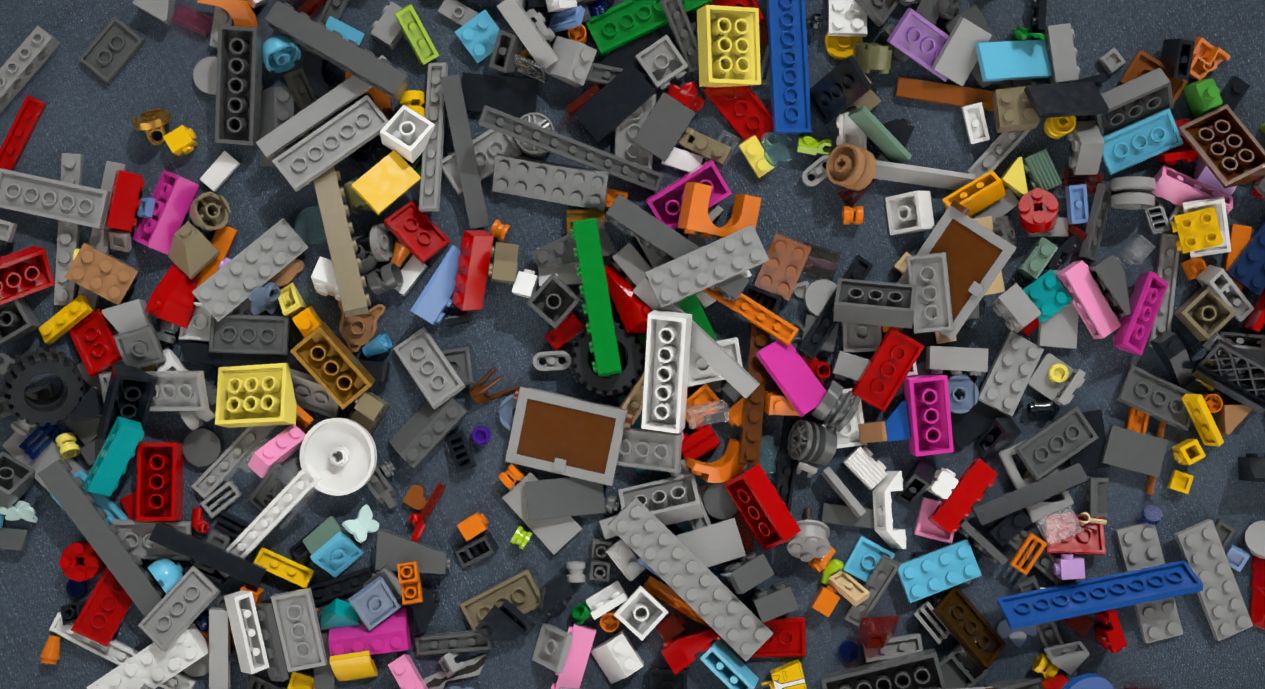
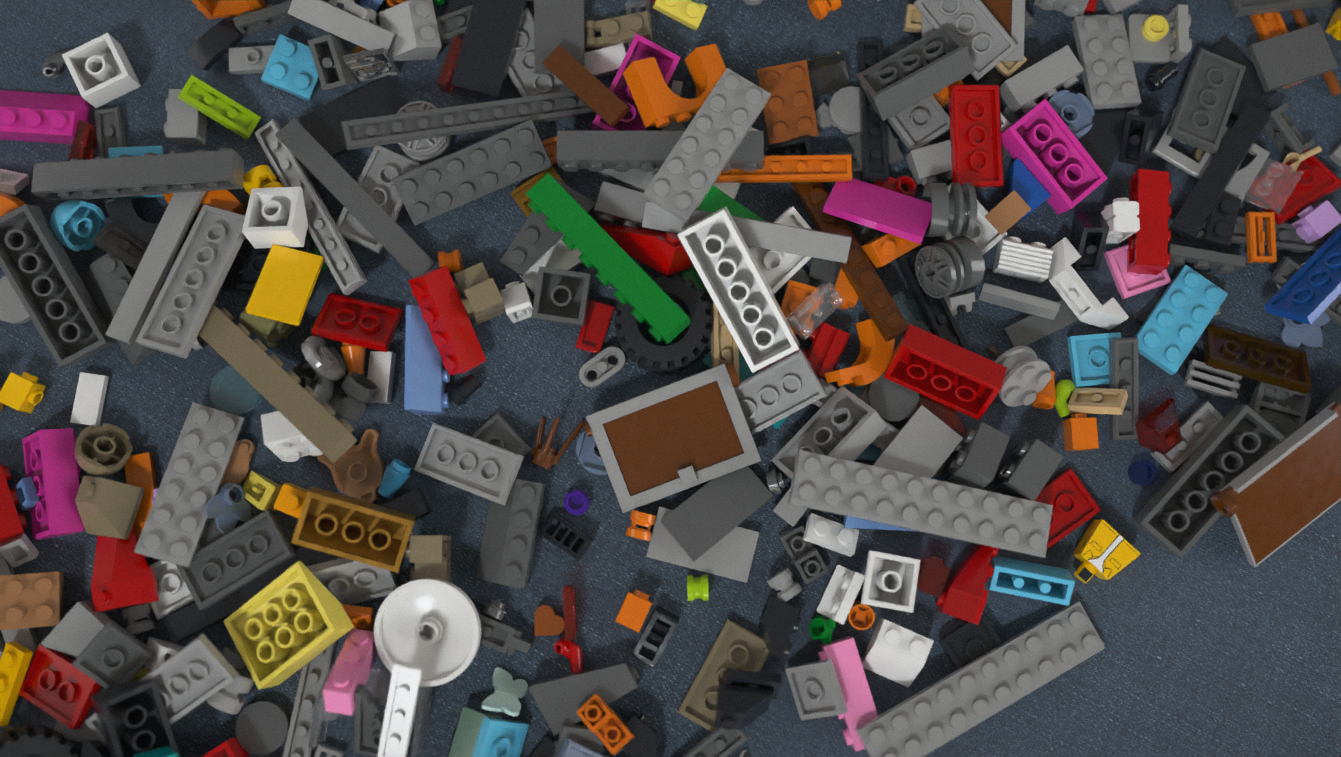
camera: 35 degrees left, 5 degrees down
orange tile [643,576,709,627] -> none
none -> reddish brown tile [542,45,630,128]

